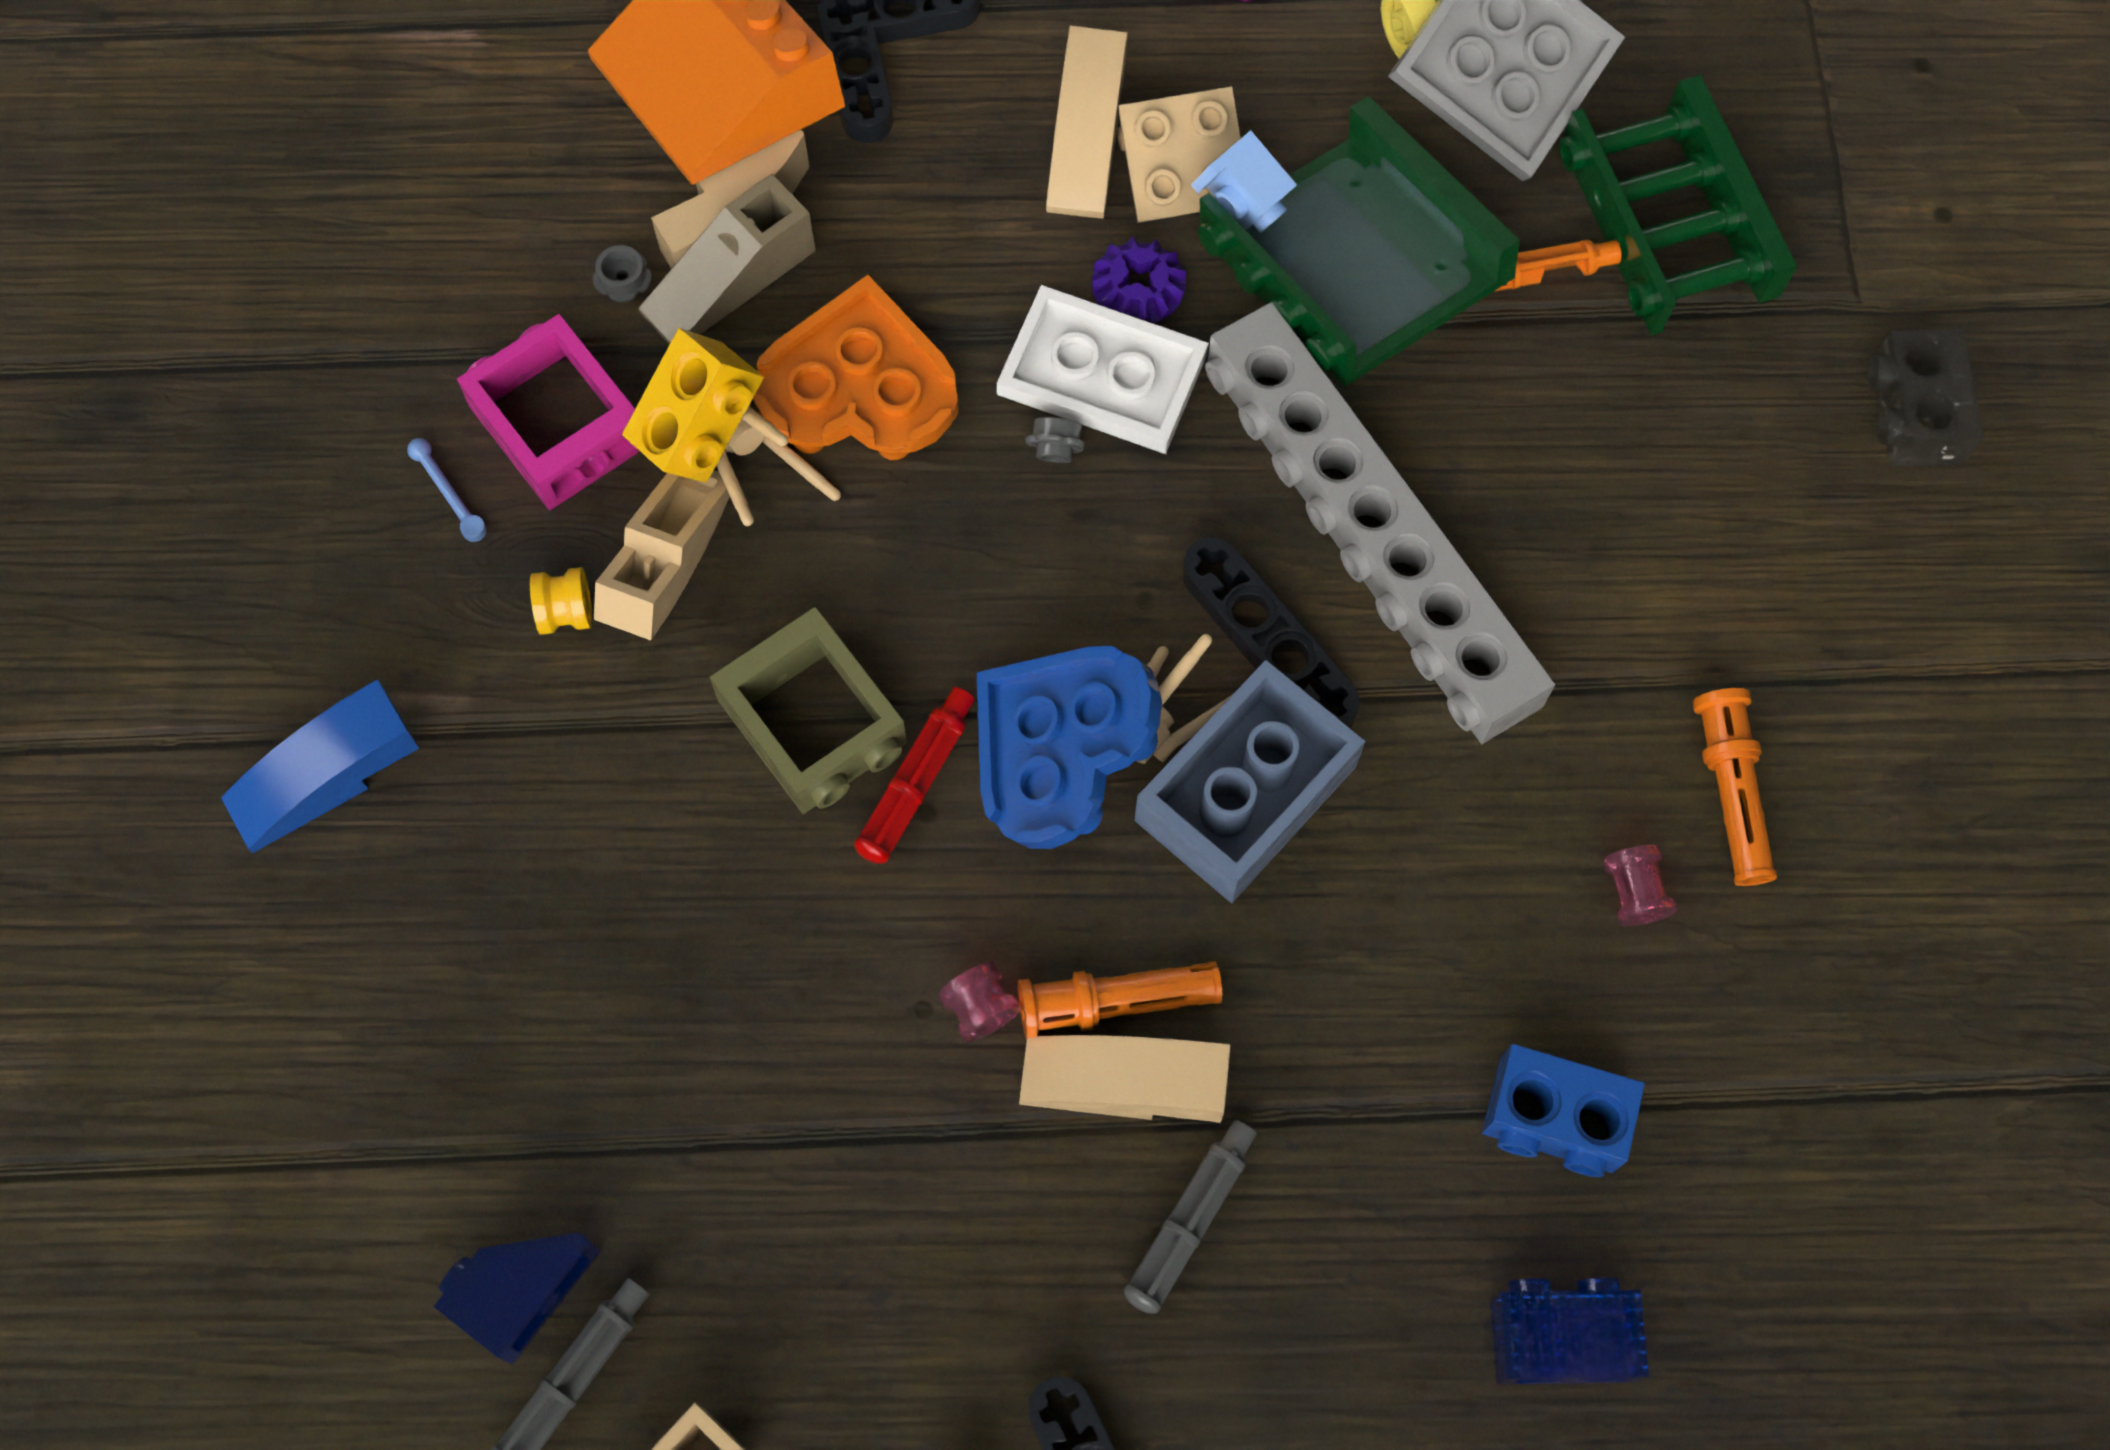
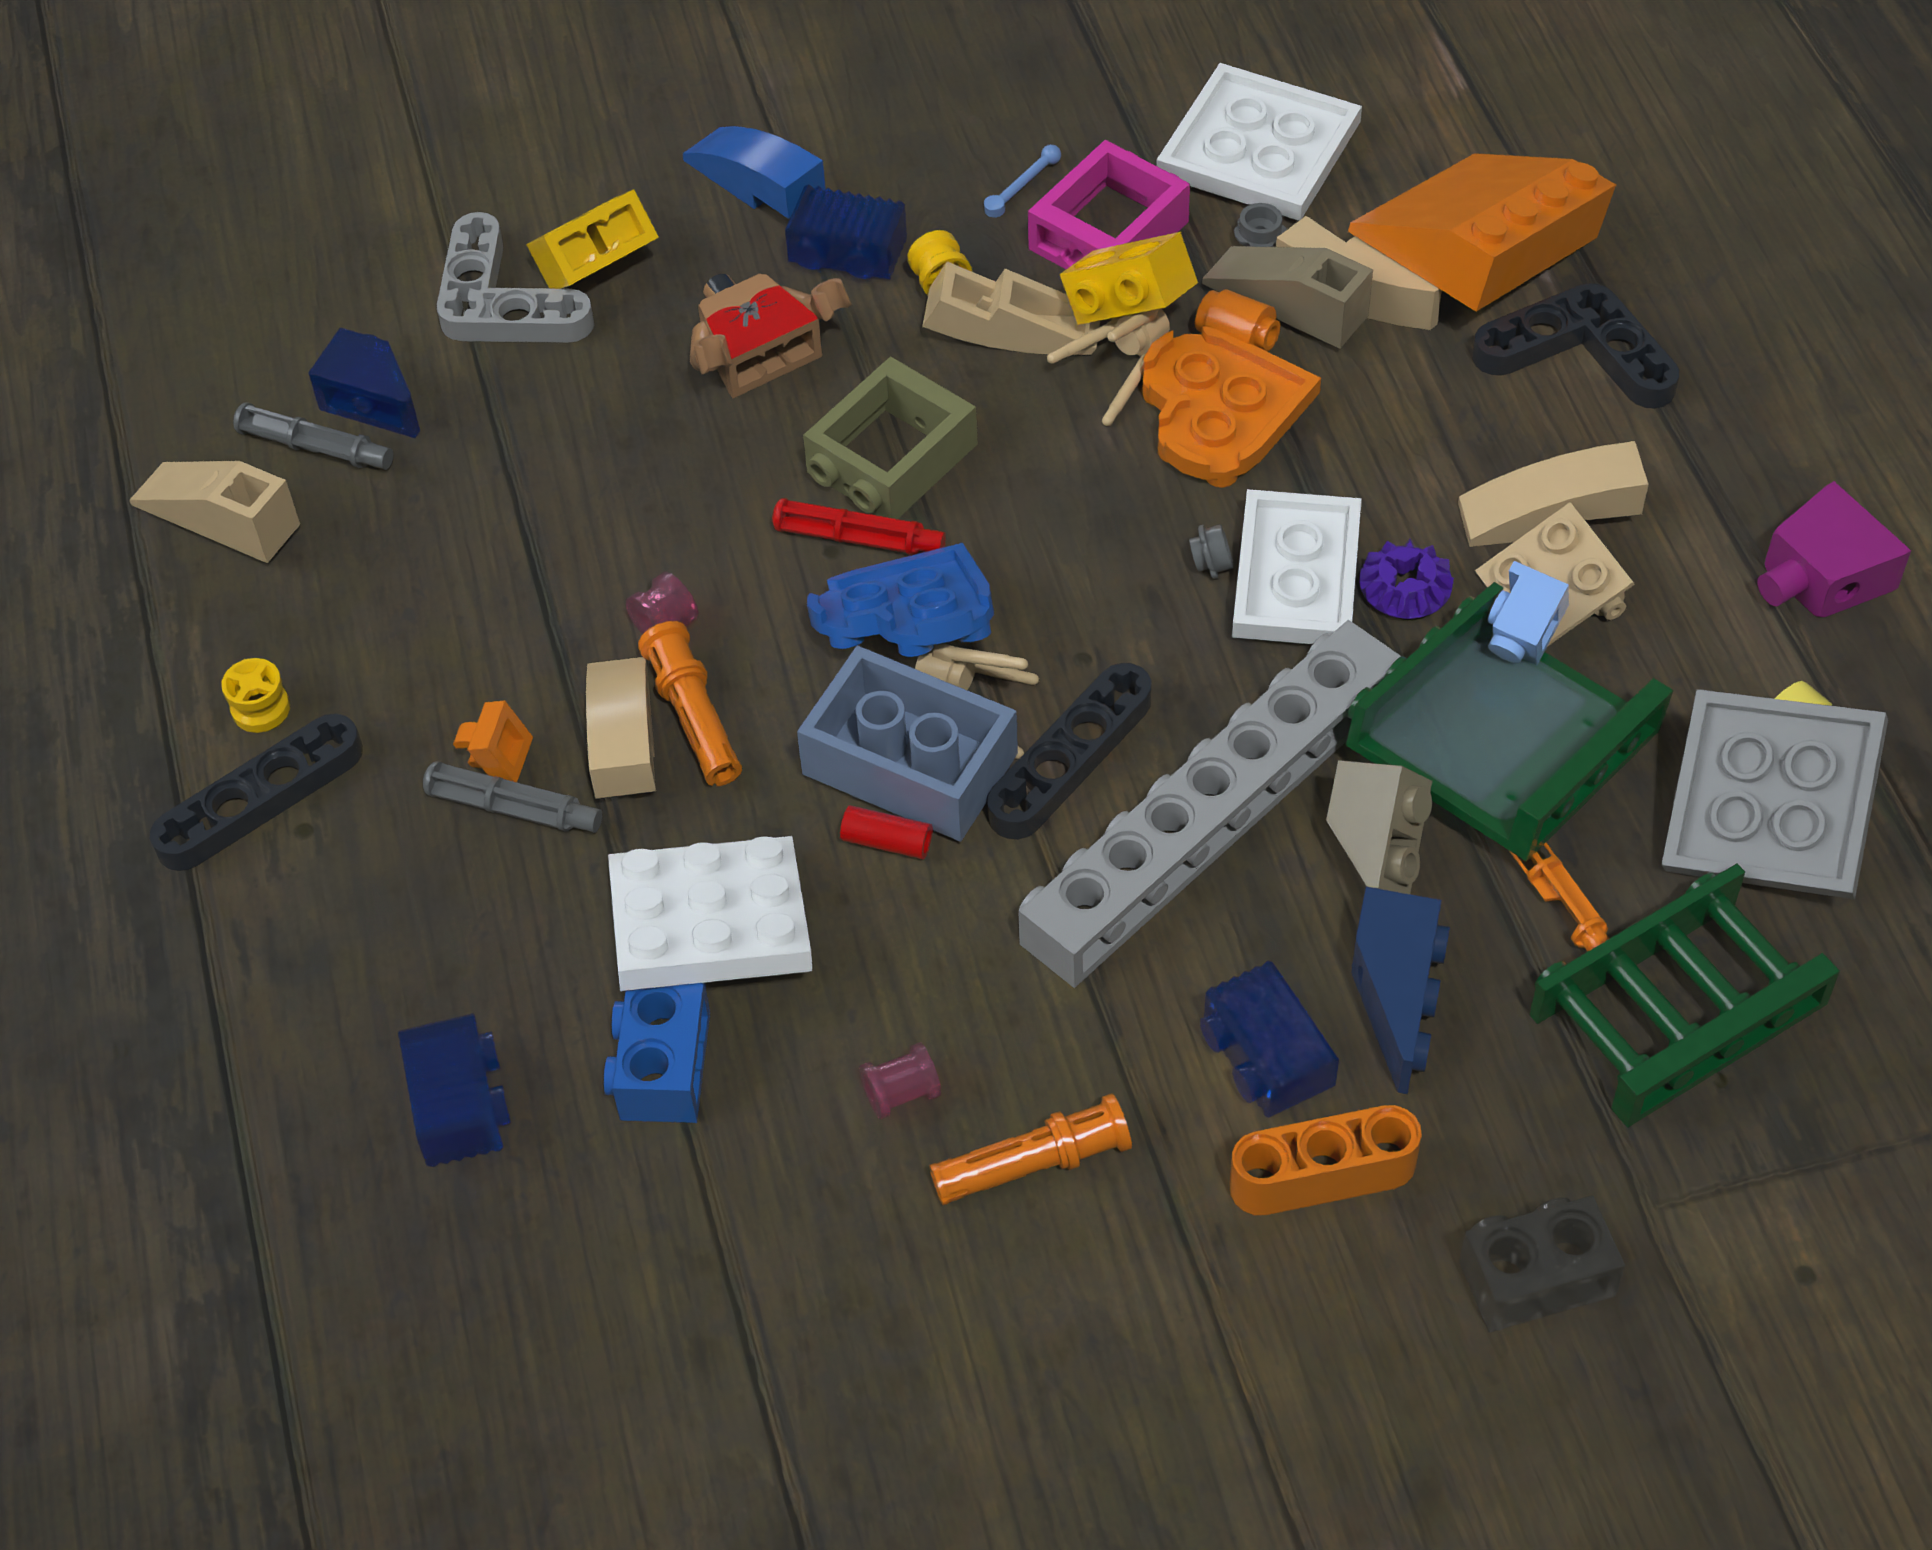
camera: 80 degrees right, 15 degrees down
none -> light grey beam [437,212,594,343]
none -> orange tile [453,701,533,782]
none -> yellow brick [526,189,659,289]
none -> white plate [608,836,812,991]
none -> medium nougat torso [690,274,852,398]
none -> clear blue brick [785,184,907,279]
none -> red axle [840,805,933,860]
none -> white plate [1156,63,1362,221]
none -> orange brick [1195,289,1280,351]
none -> clear blue brick [1200,961,1339,1118]
none -> orange beam [1230,1105,1422,1215]
none -> dark tan slope [1326,760,1432,894]
none -> dark blue slope [1351,887,1450,1094]

